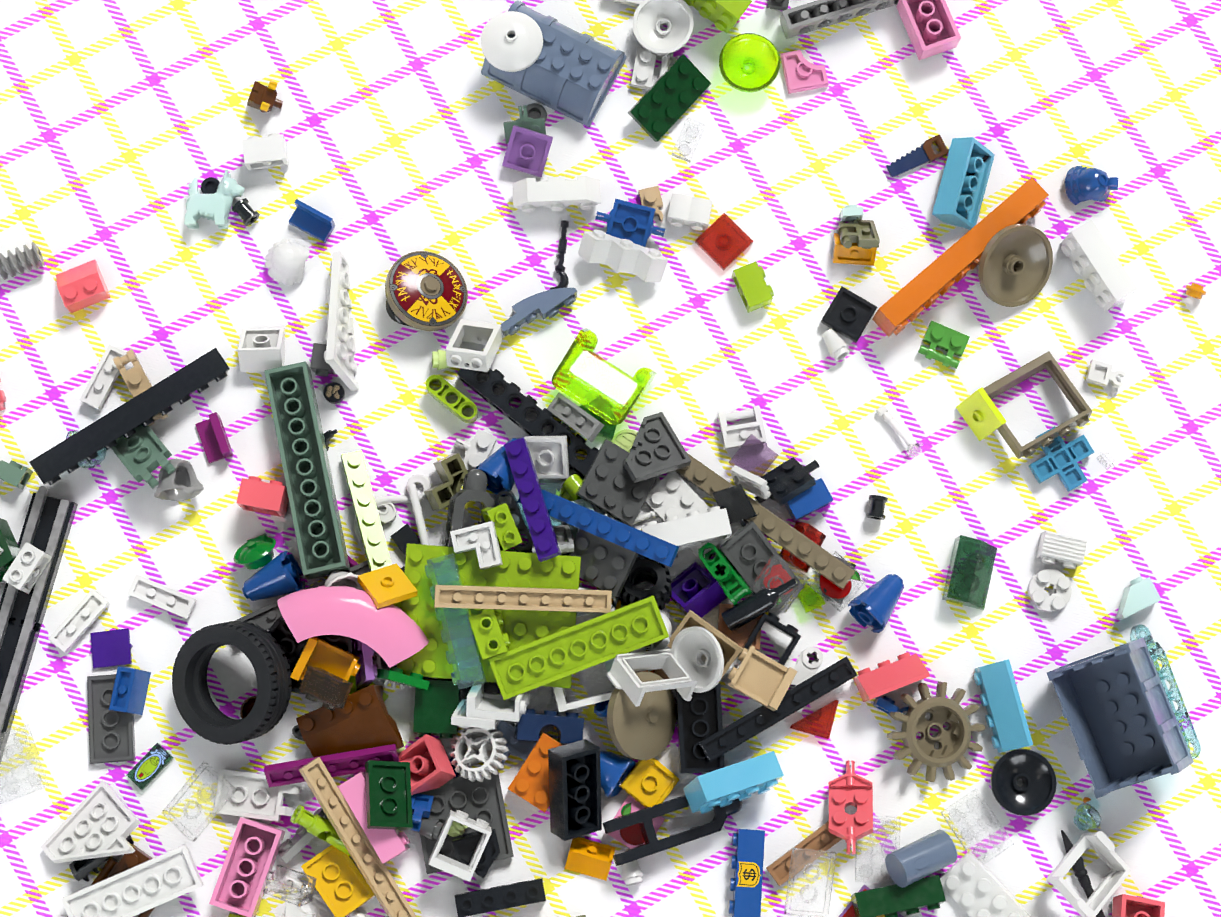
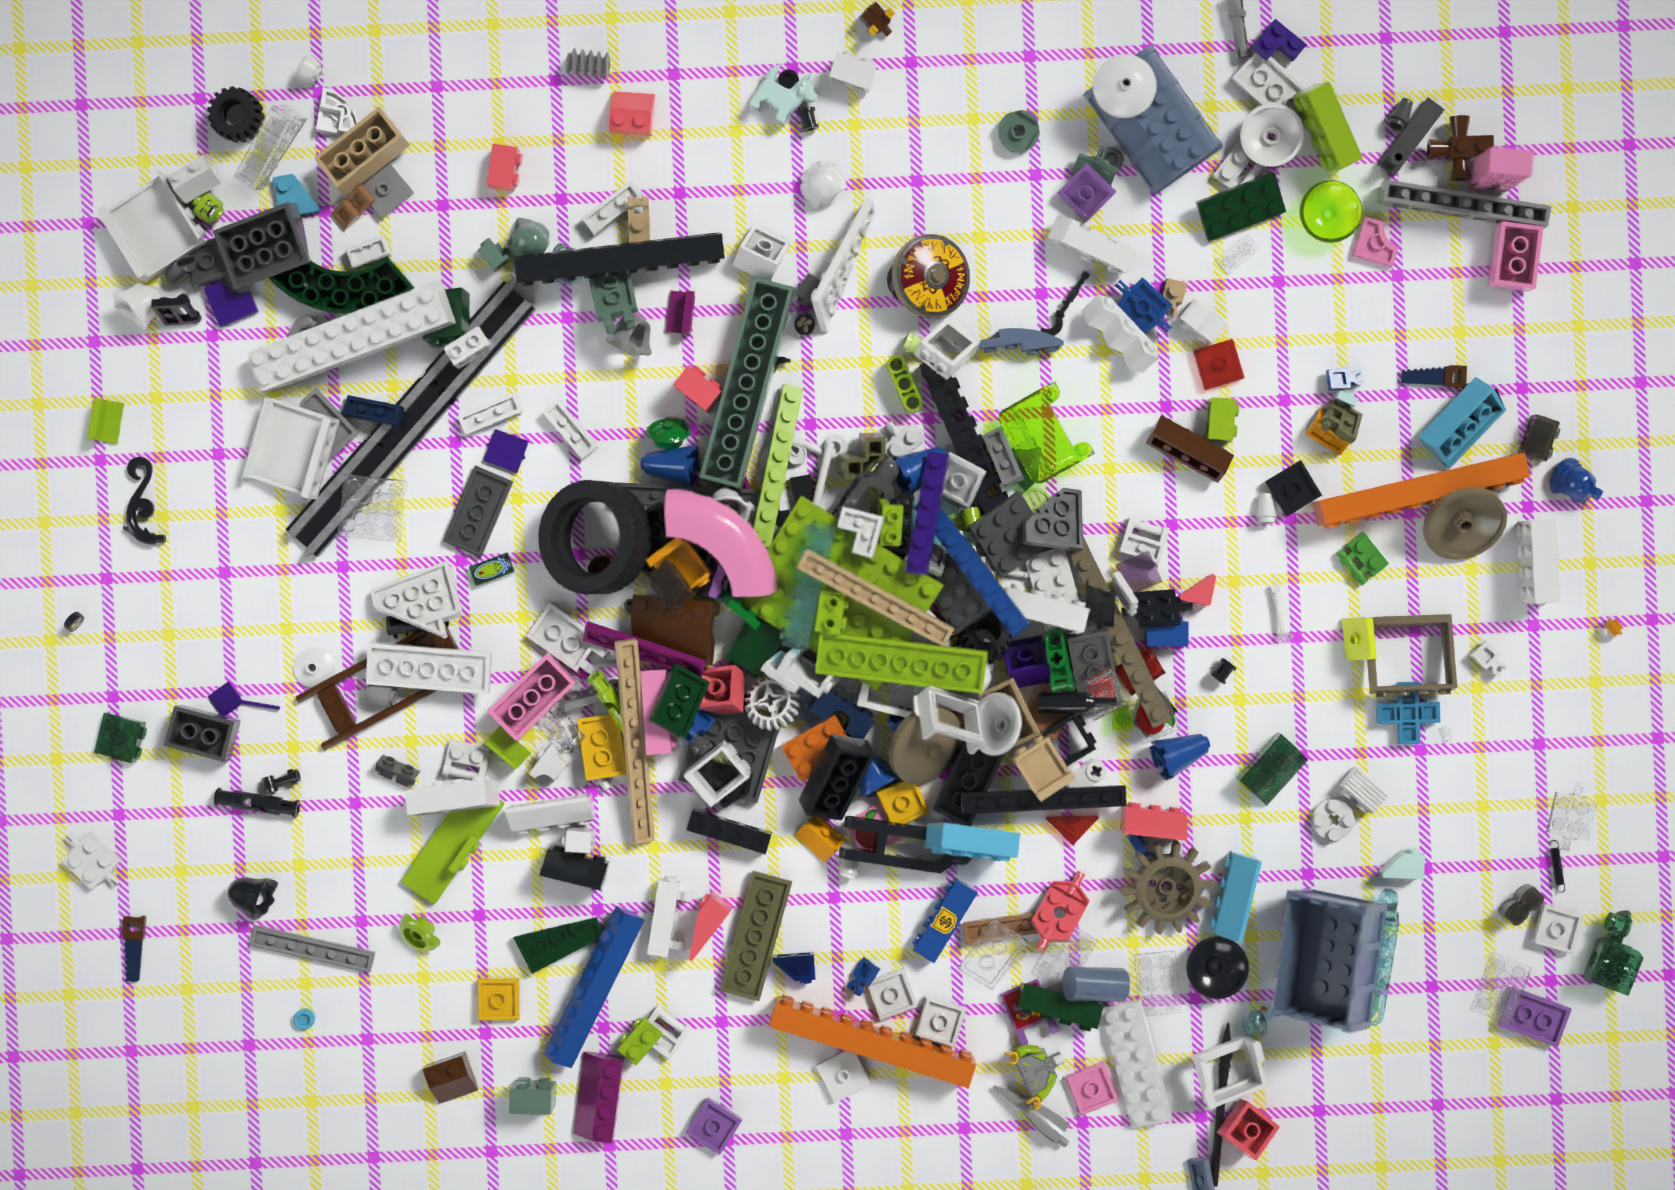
camera: 30 degrees right, 10 degrees up
blue panel [109,666,151,715] -> none
clear tile [161,761,237,842] -> none
blue panel [288,199,335,243] -> none
yellow plate [357,563,418,609] -> none
none -> sand green piece [504,217,550,257]
none -> sand green plate [998,110,1040,153]
none -> reddish brown brick [1146,415,1234,483]
none -> coral slope [1177,574,1216,606]
none -> plate [1326,368,1364,391]
none -> clear smoke brick [1518,414,1561,462]

